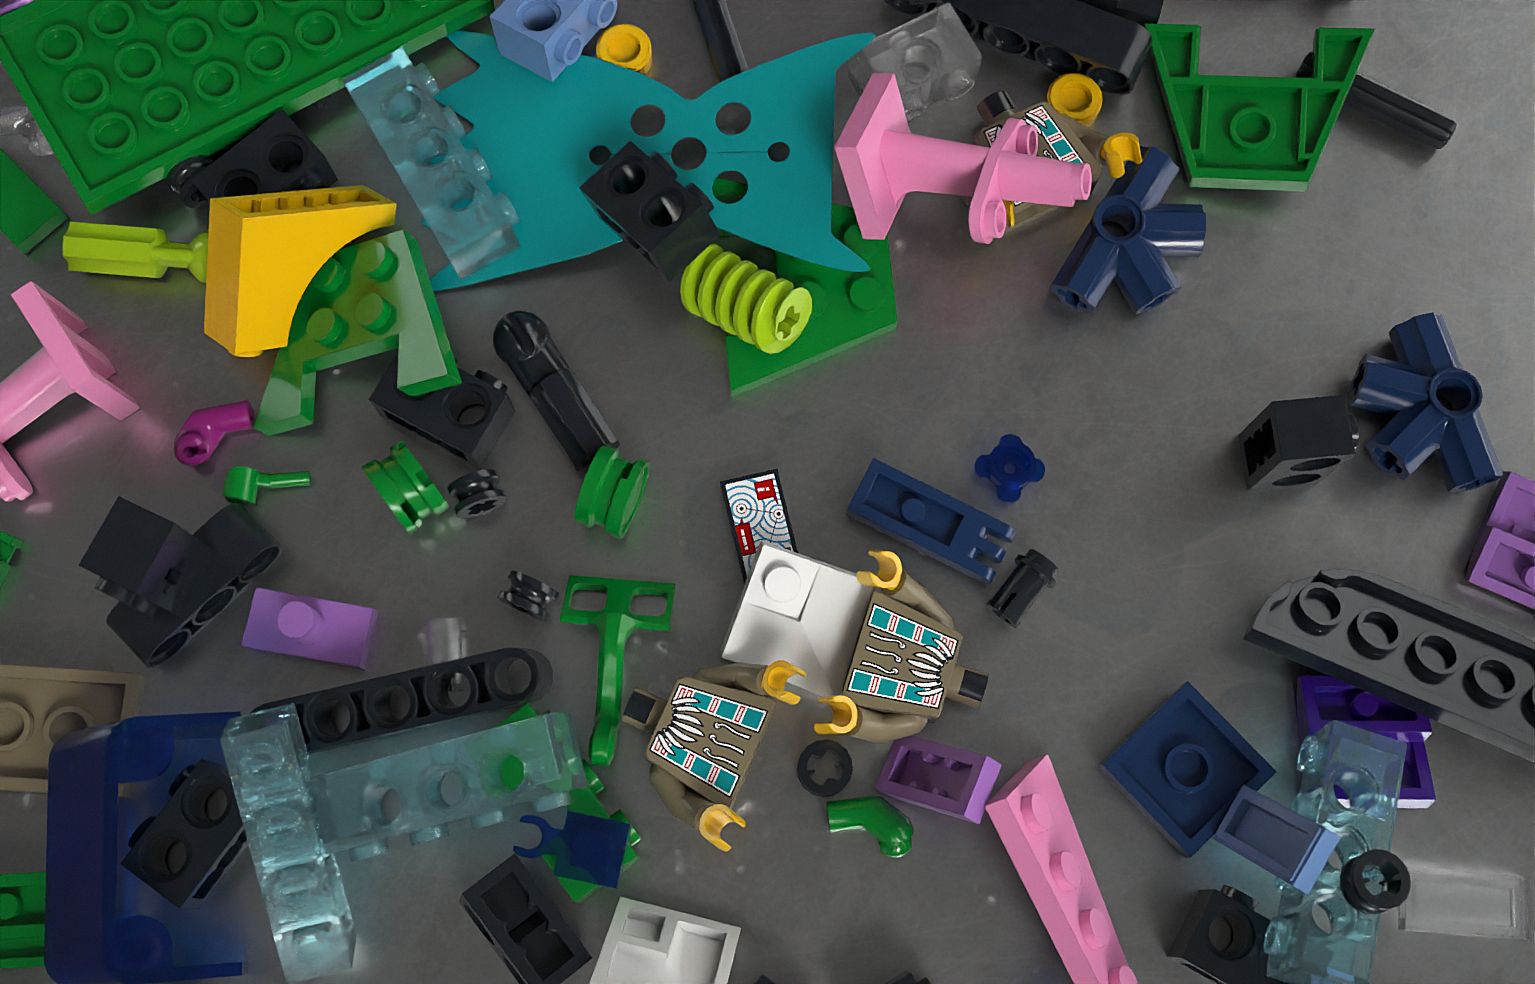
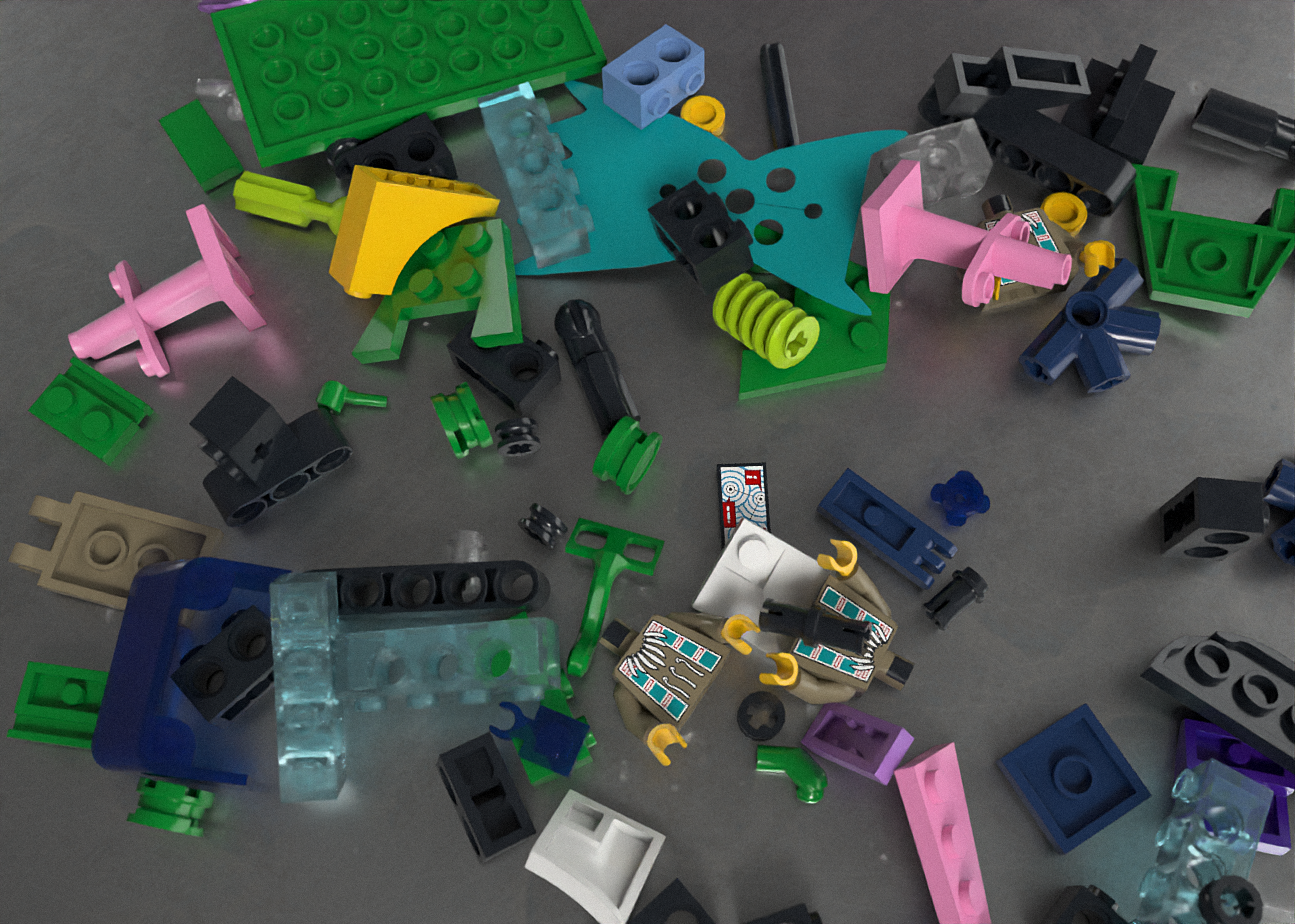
camera: 15 degrees right, 5 degrees down
magenta arm [174,400,255,466] -> none
medium lavender tile [241,588,378,671] -> none
medium blue tile [1213,785,1341,895] -> none
none -> black pin [759,598,872,656]

